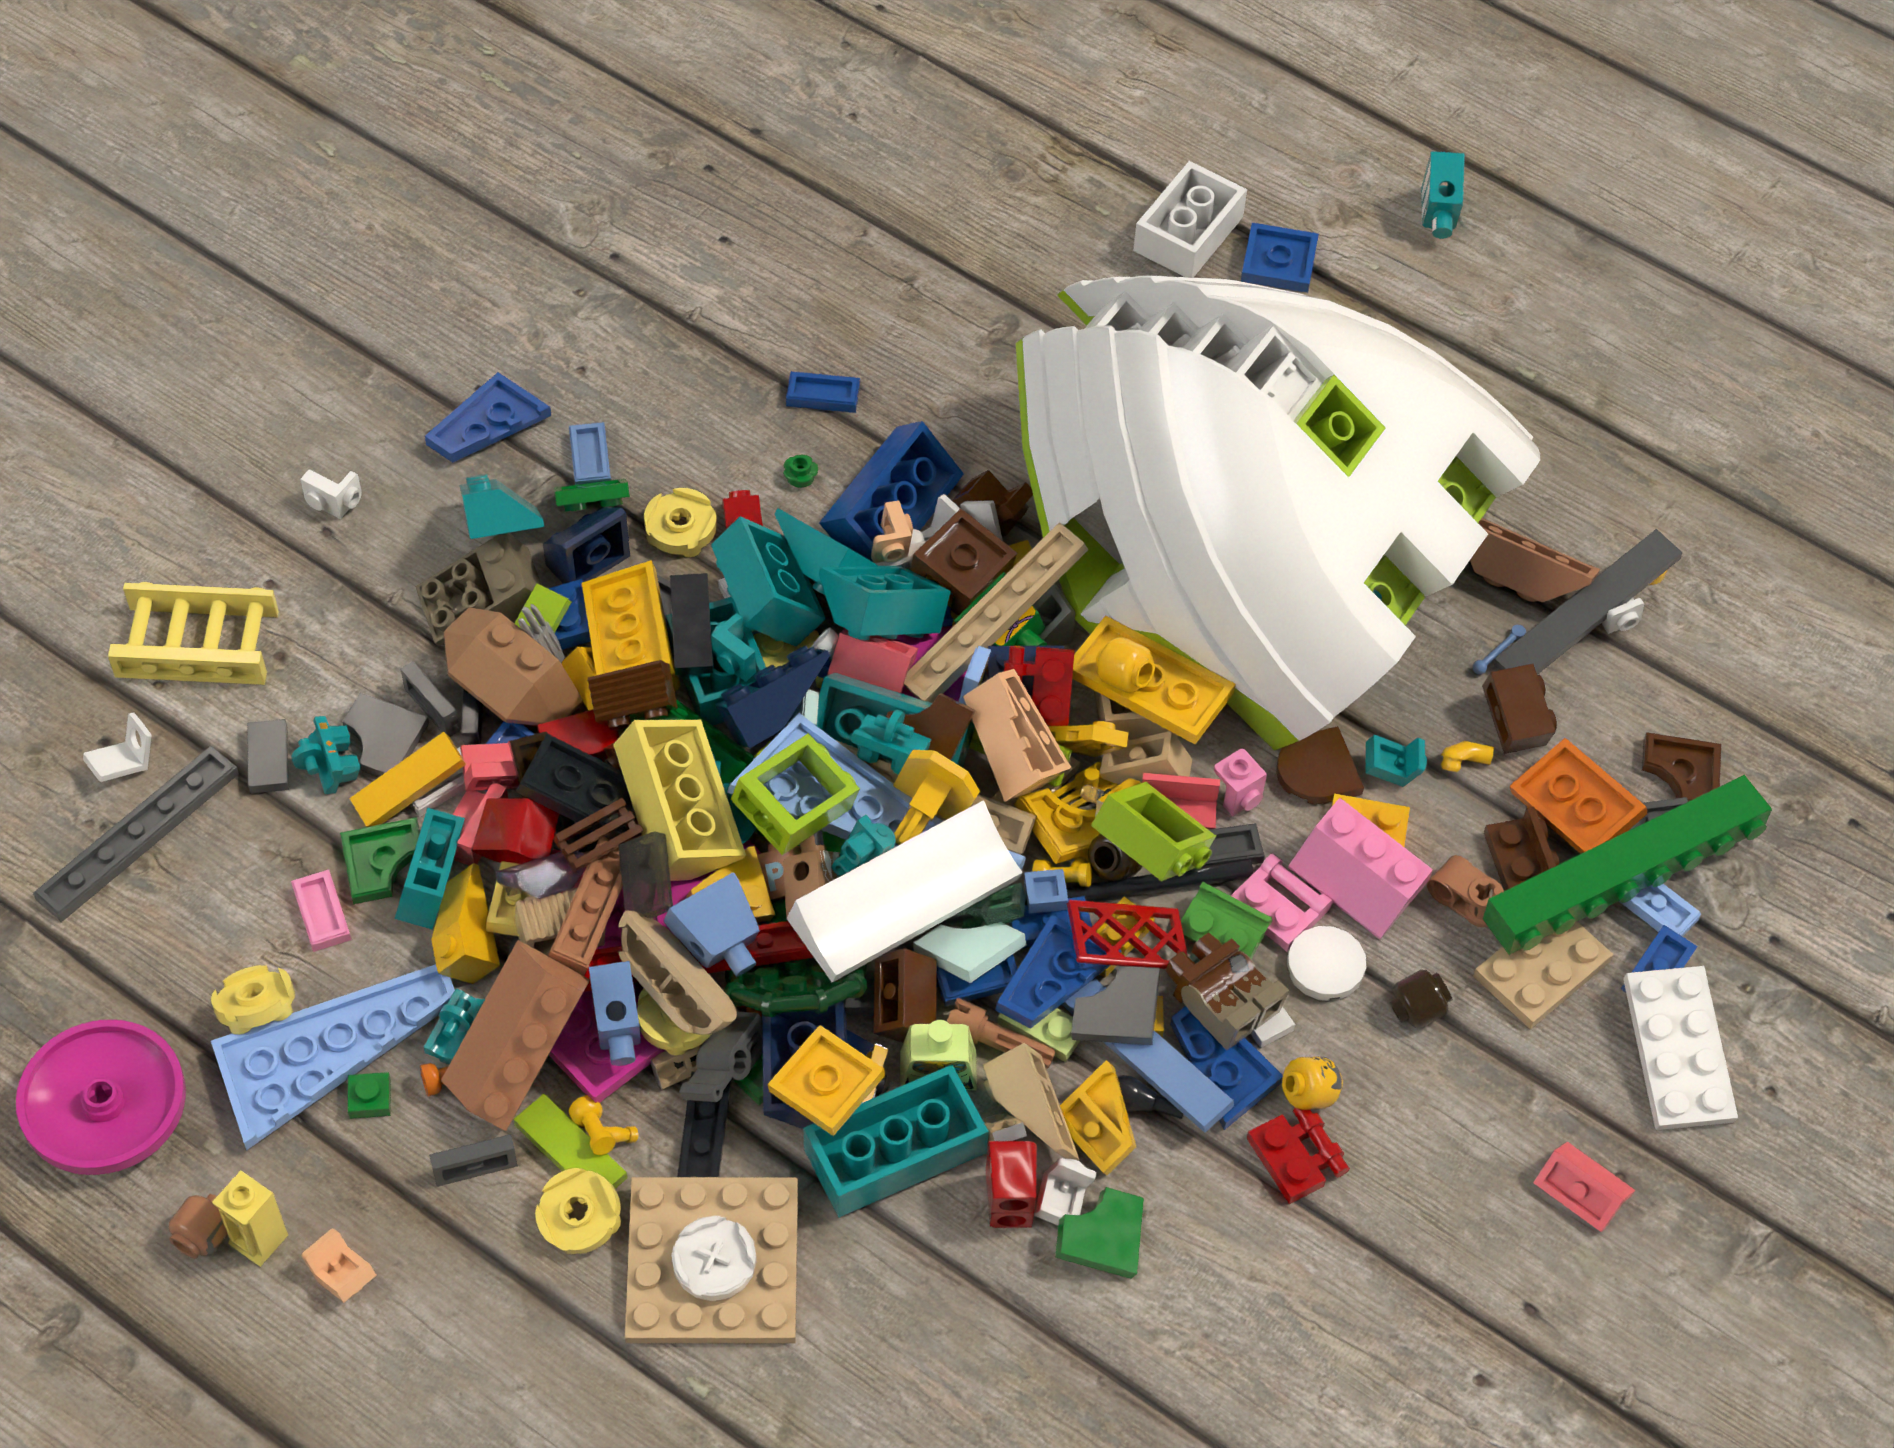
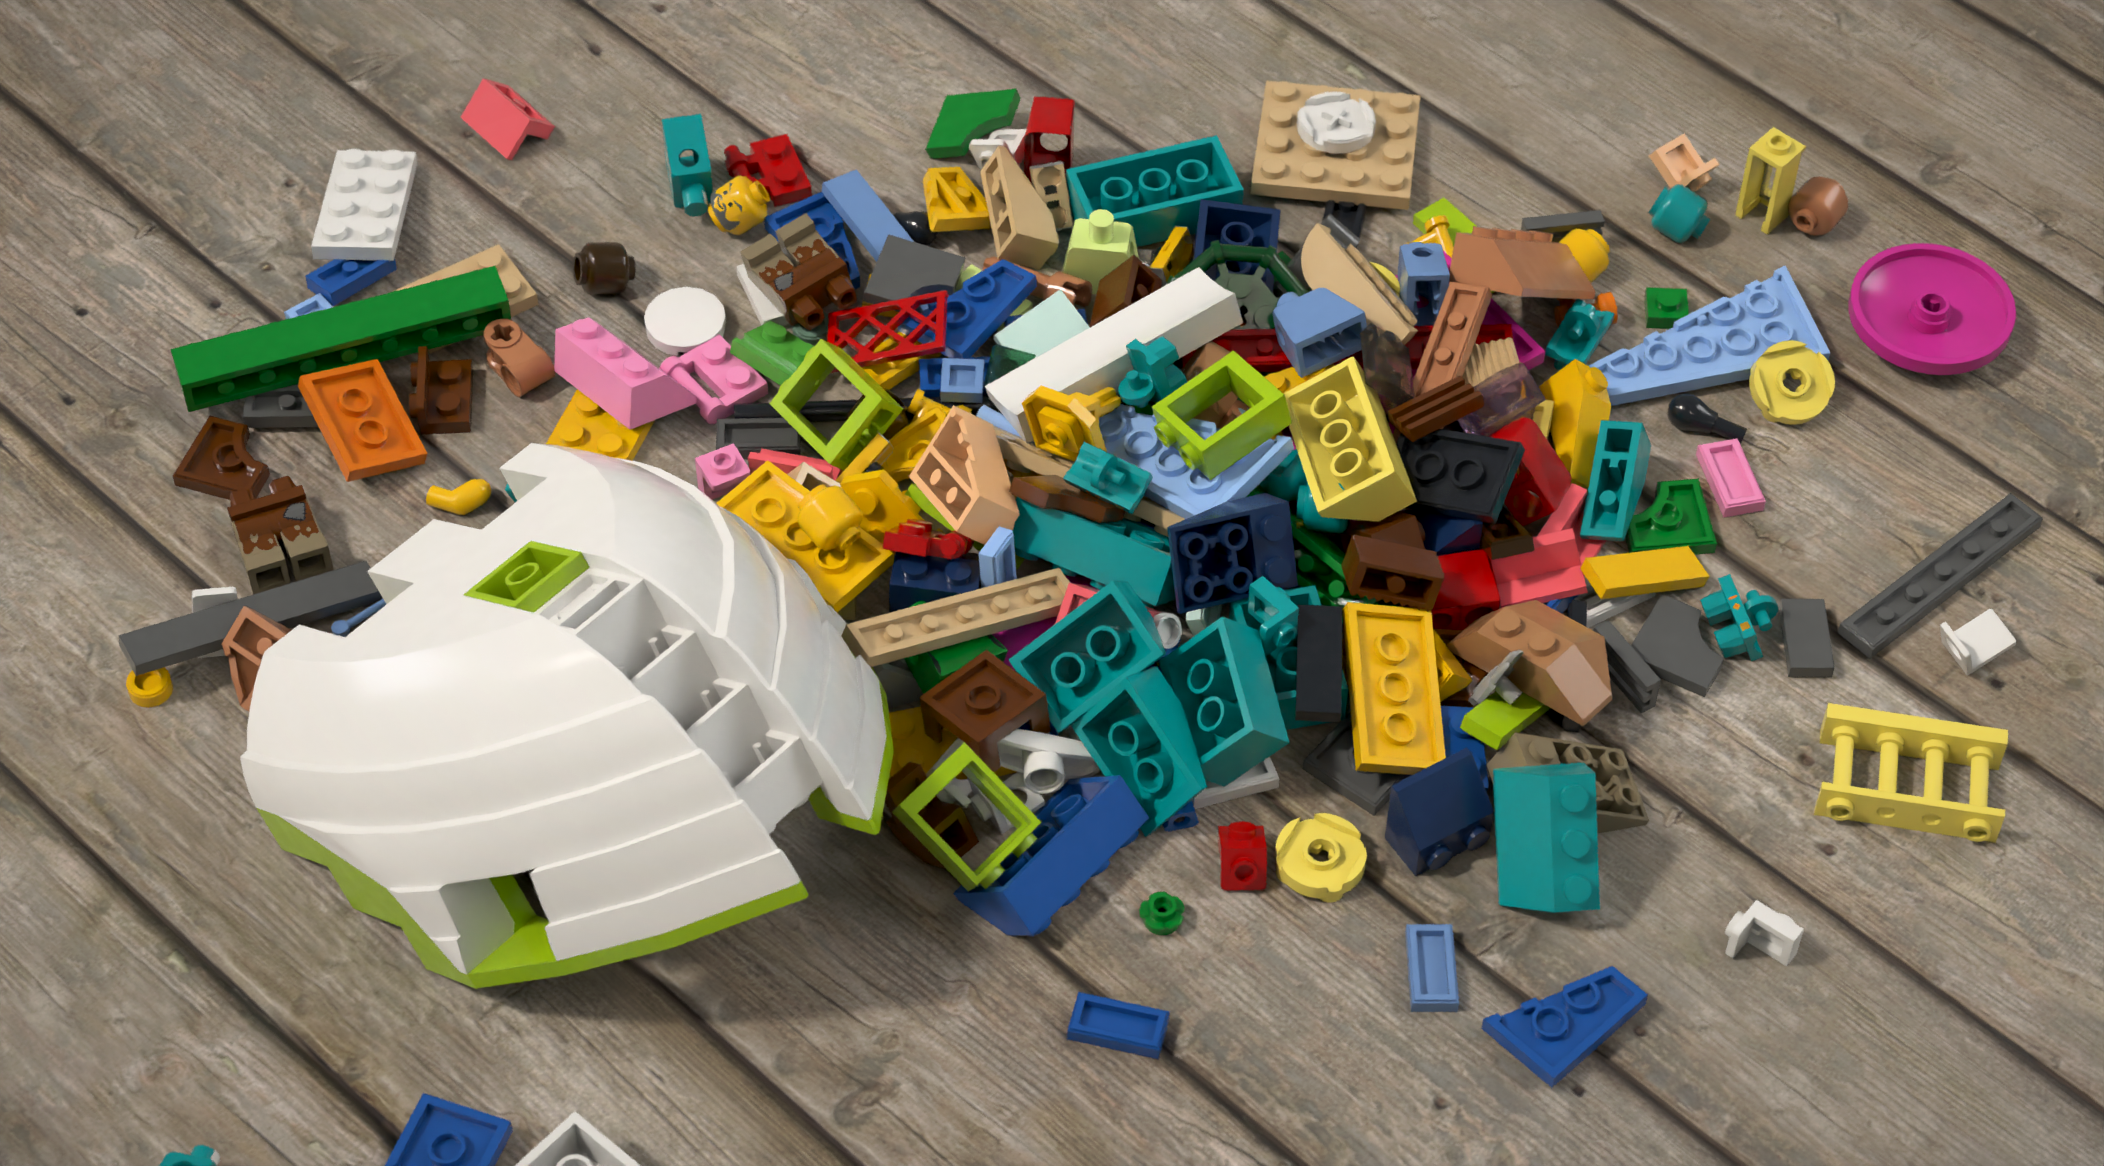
camera: 170 degrees left, 5 degrees down
light yellow plate [535,1168,621,1254] -> none
green plate [554,479,630,512] -> none
yellow plate [768,1025,885,1136] -> none
light nougat bracket [871,500,913,563] -> none
reddish brown brick [1482,664,1557,754] -> none
none -> hips [227,476,334,594]
none -> teal torso [662,114,713,216]
none -> lime window [892,742,1041,892]
none -> yellow head [1558,228,1610,283]
none -> teal head [1648,184,1710,244]
none -> black piece [1667,393,1747,444]

